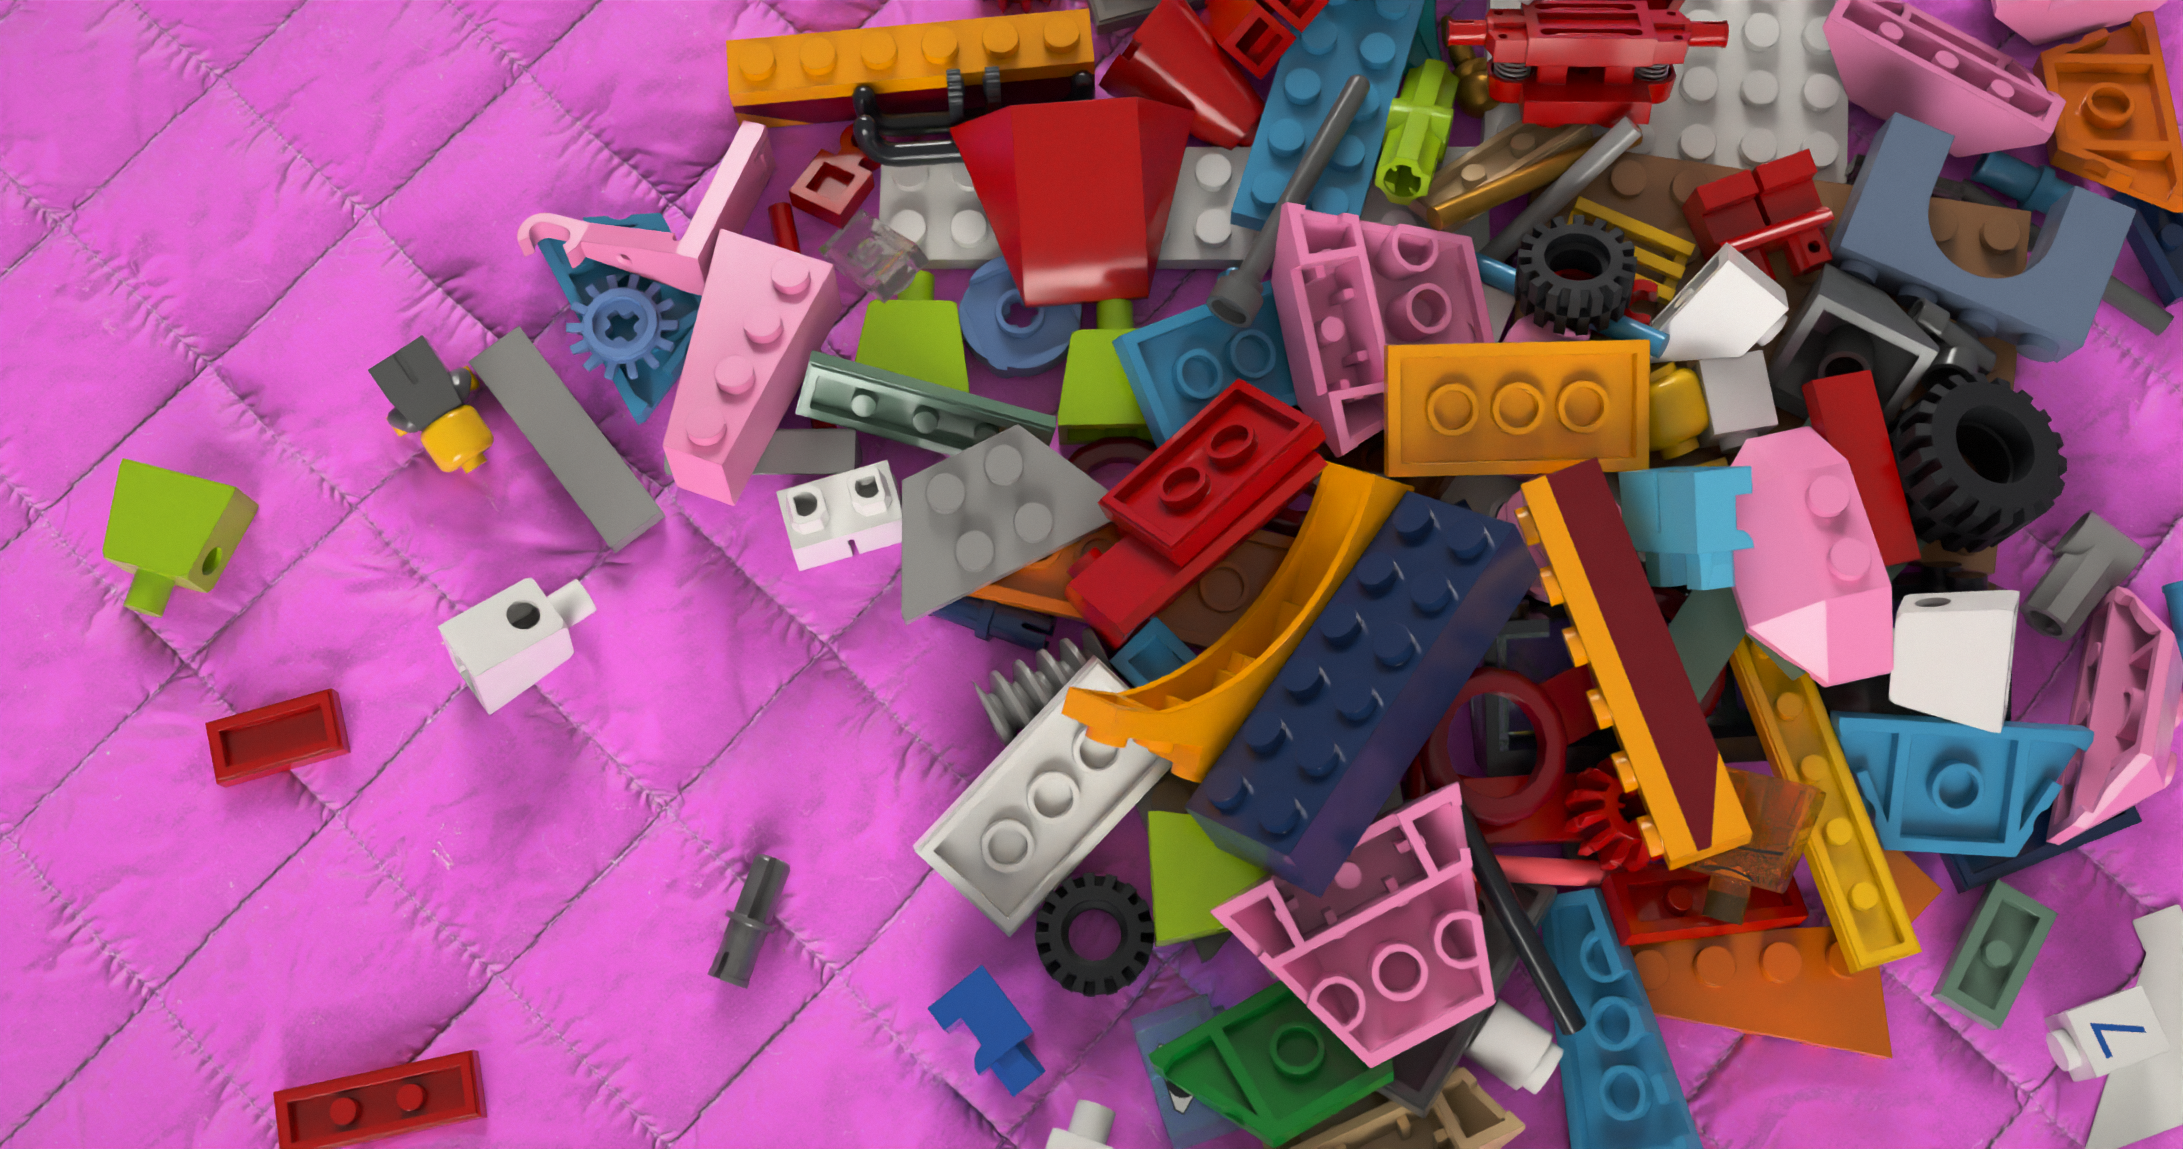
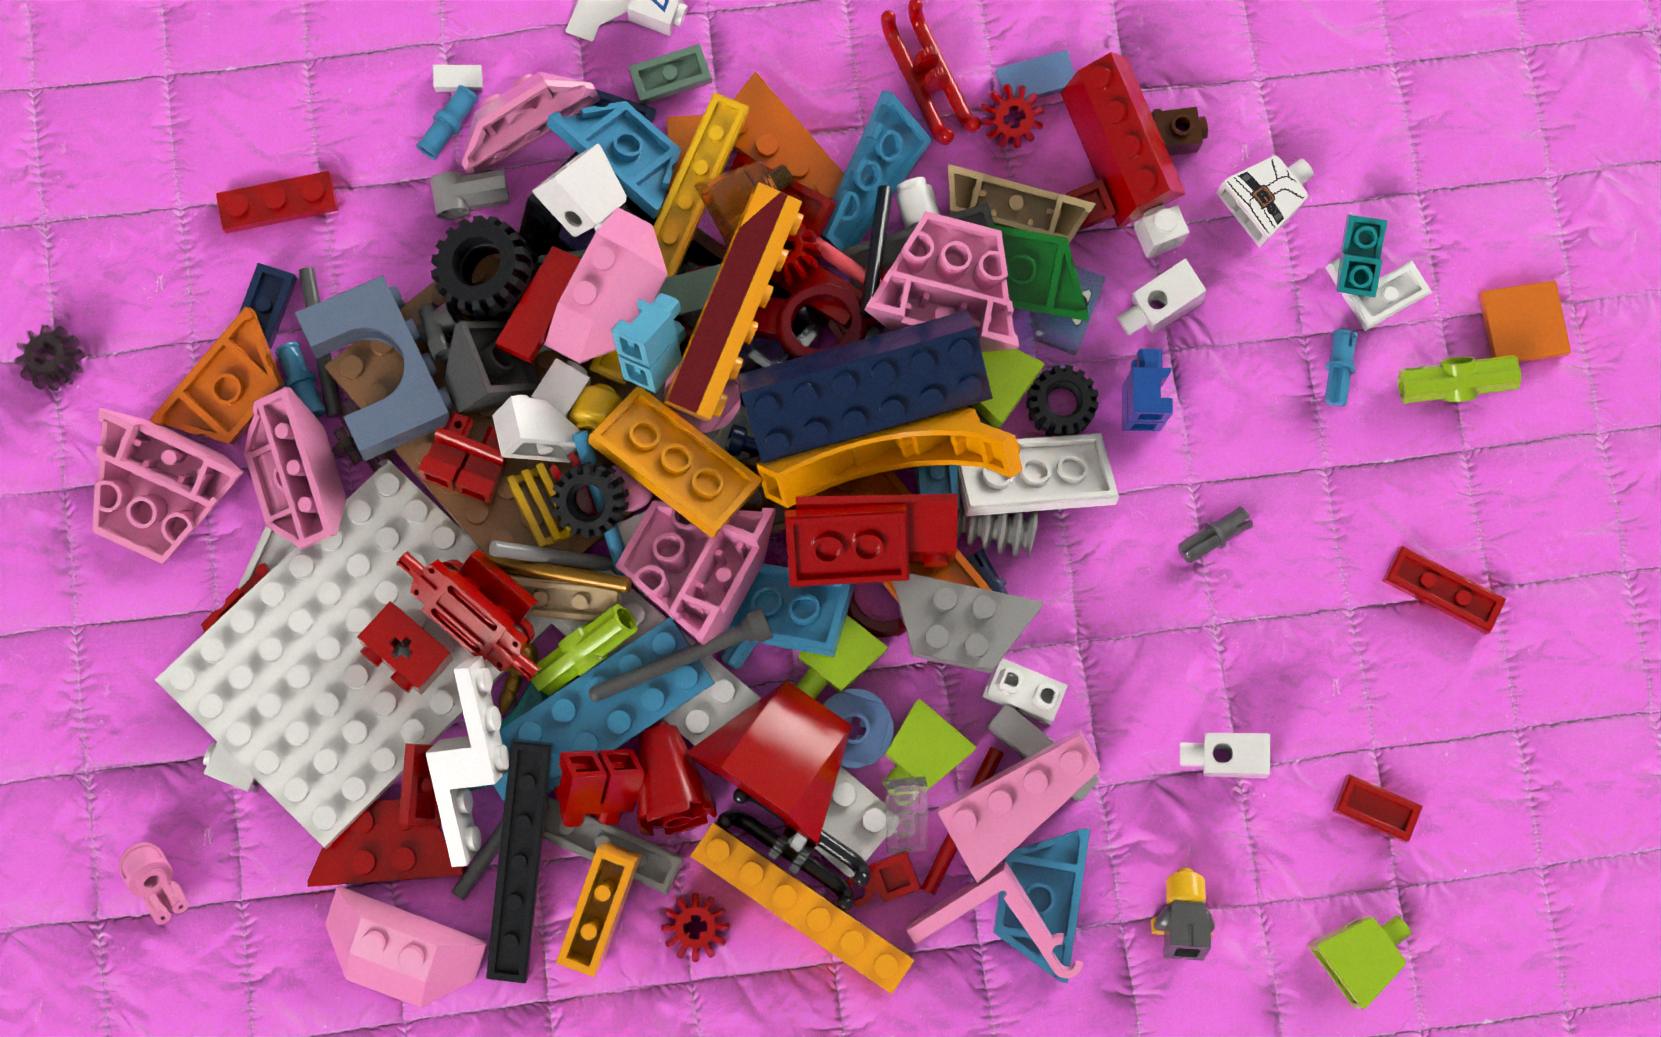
camera: 150 degrees left, 5 degrees up
light grey tile [468,326,666,554] -> none
medium blue gear [566,274,679,380] -> none
sand green tile [795,350,1056,456] -> none

